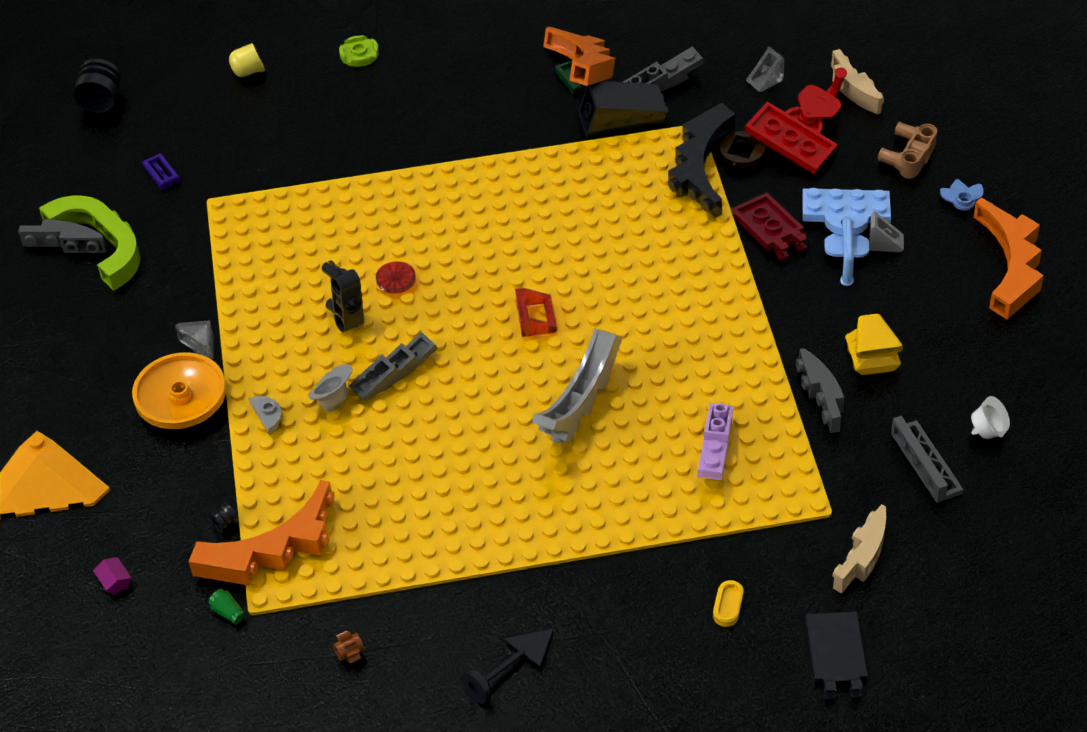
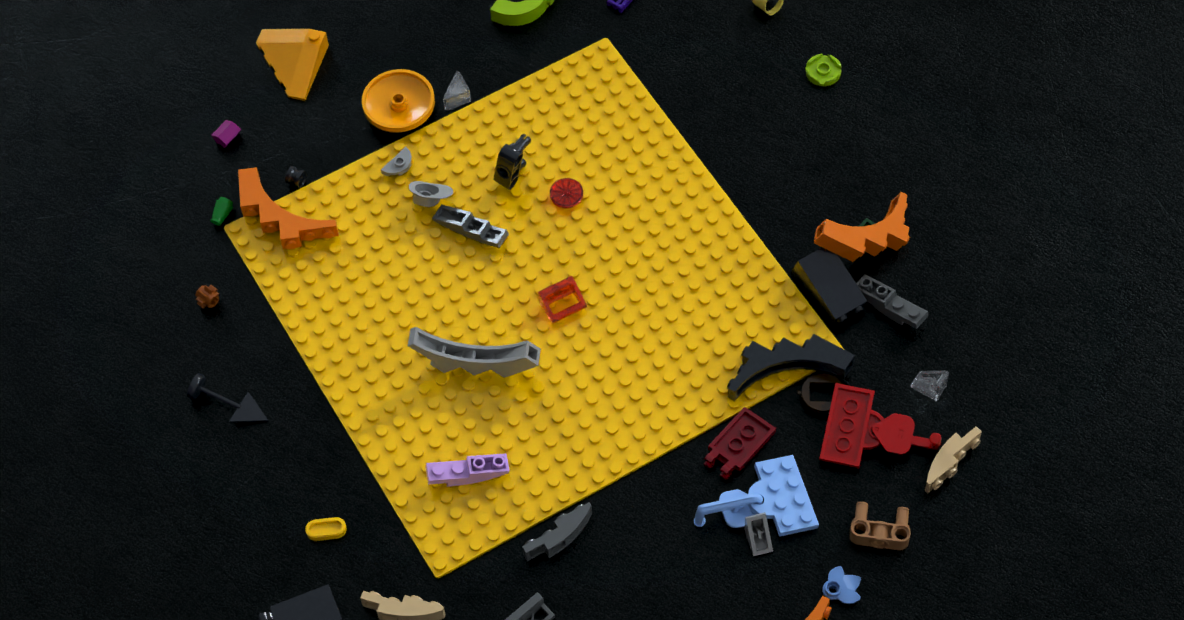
camera: 70 degrees right, 10 degrees up
yellow piece [845,314,903,375] -> none

